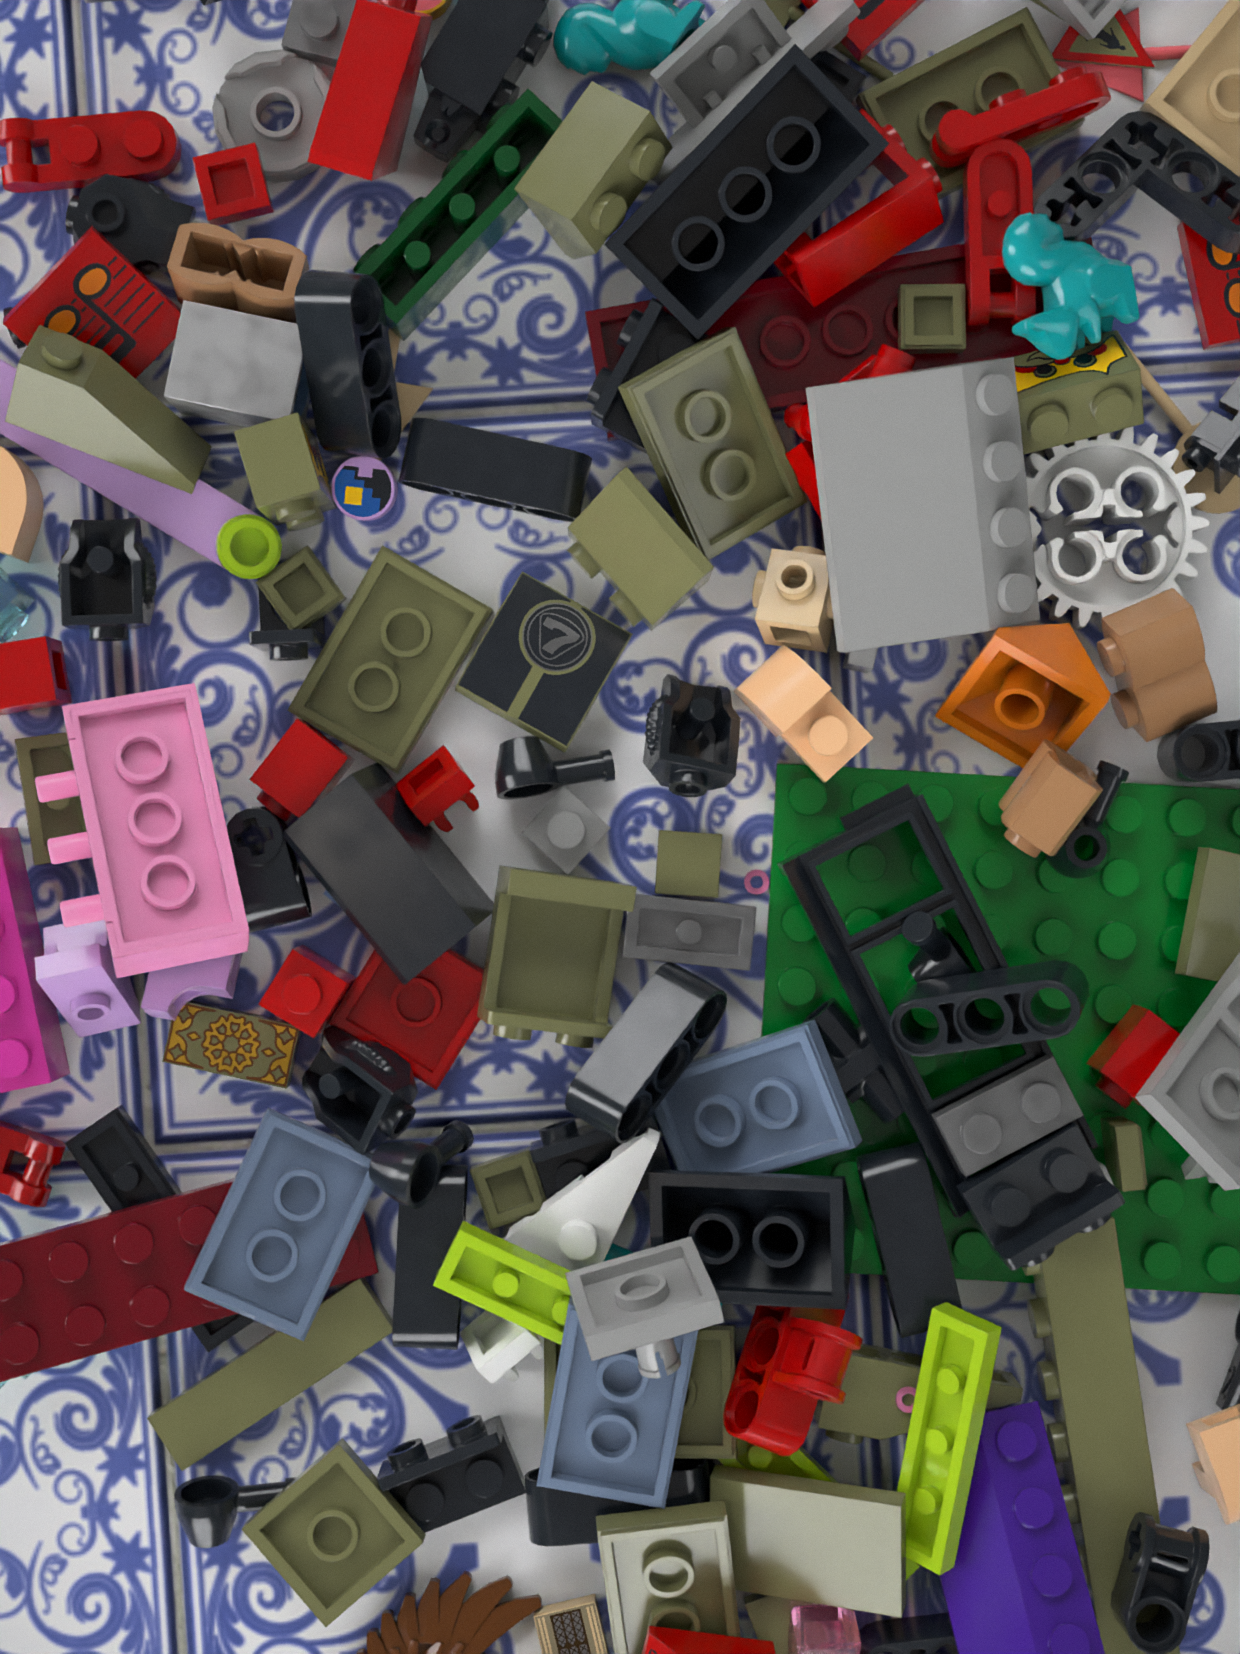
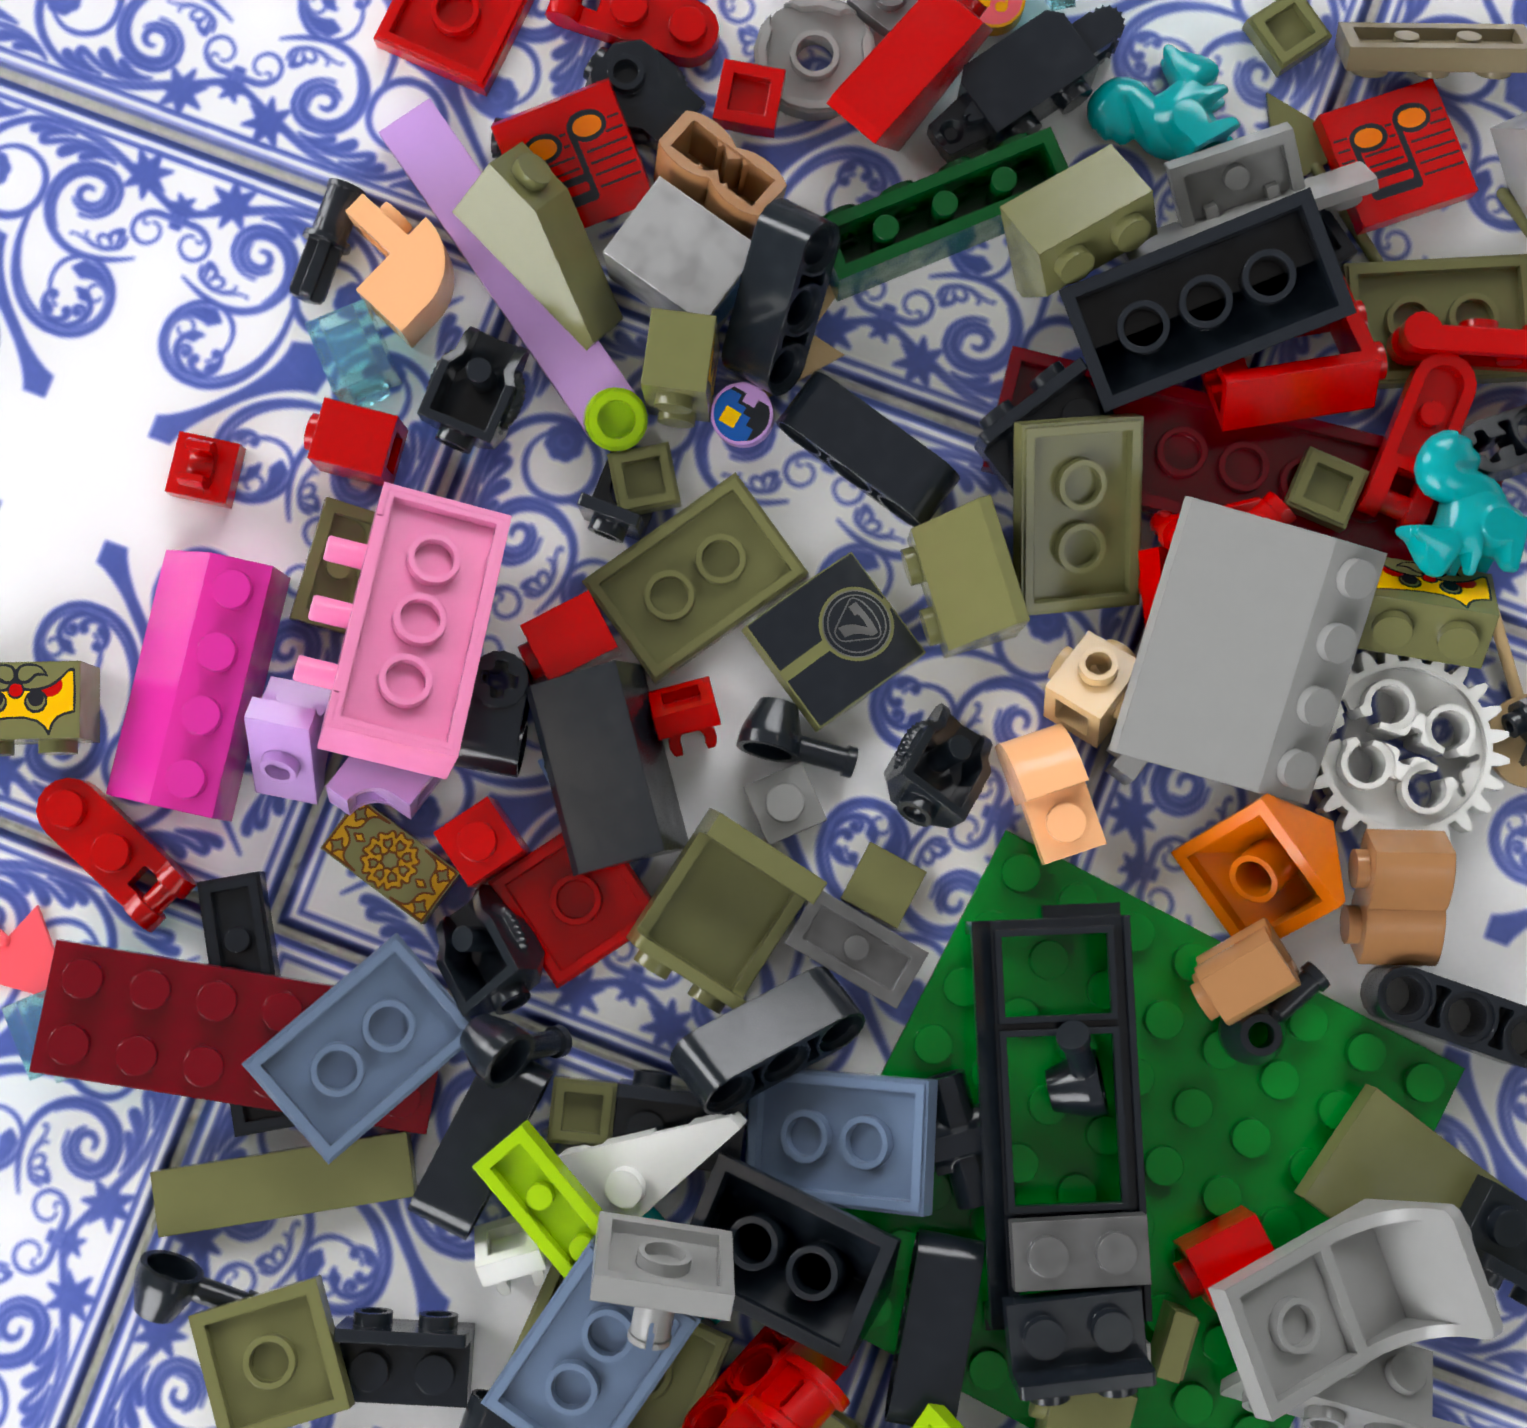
camera: 30 degrees right, 5 degrees down
bright pink piece [744,869,769,895] -> none
black beam [889,960,1089,1057] -> none

